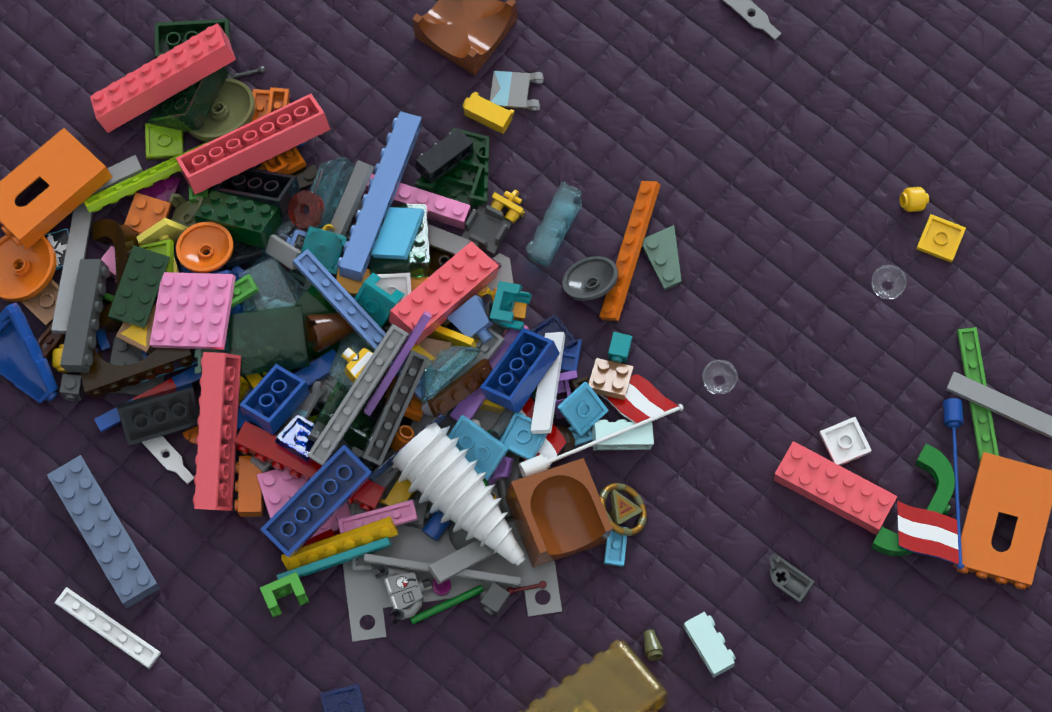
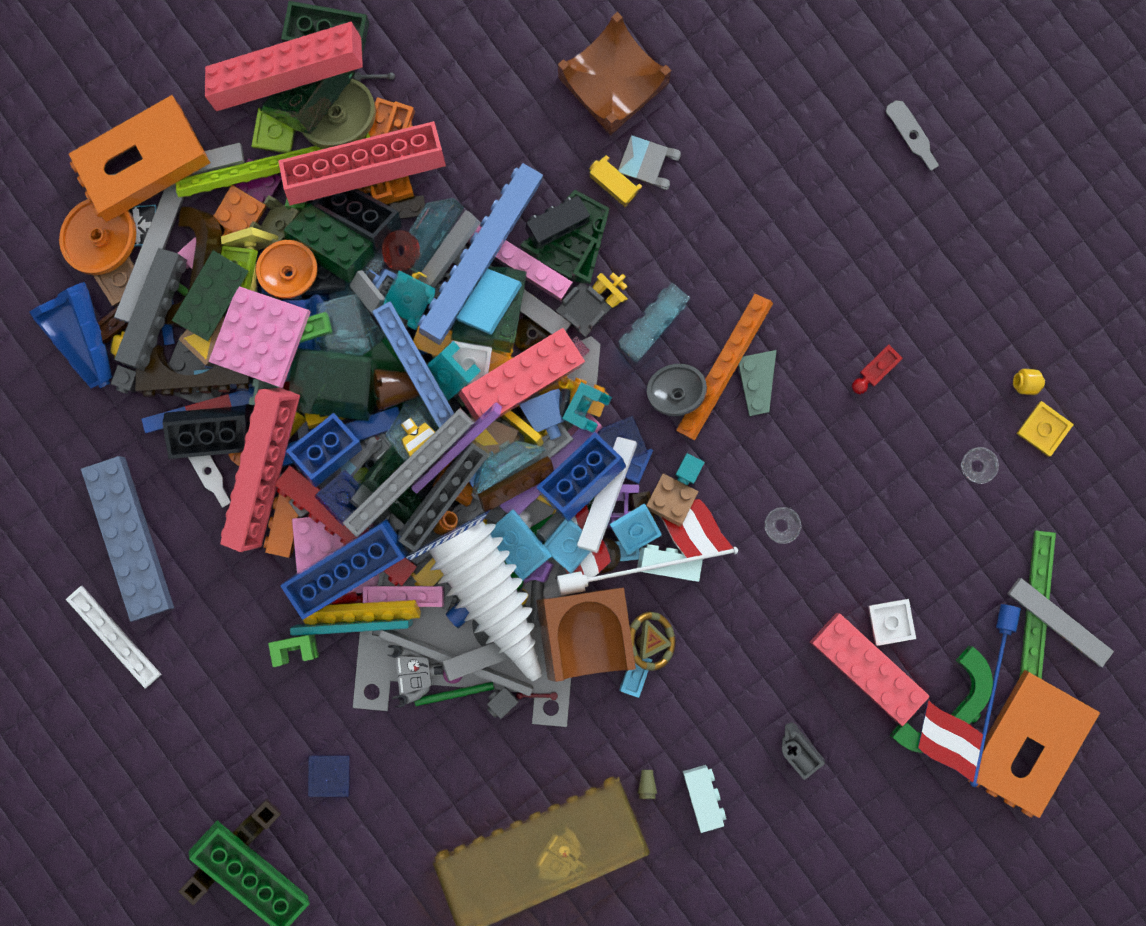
camera: 10 degrees right, 15 degrees up
none -> red plate [852,344,903,394]

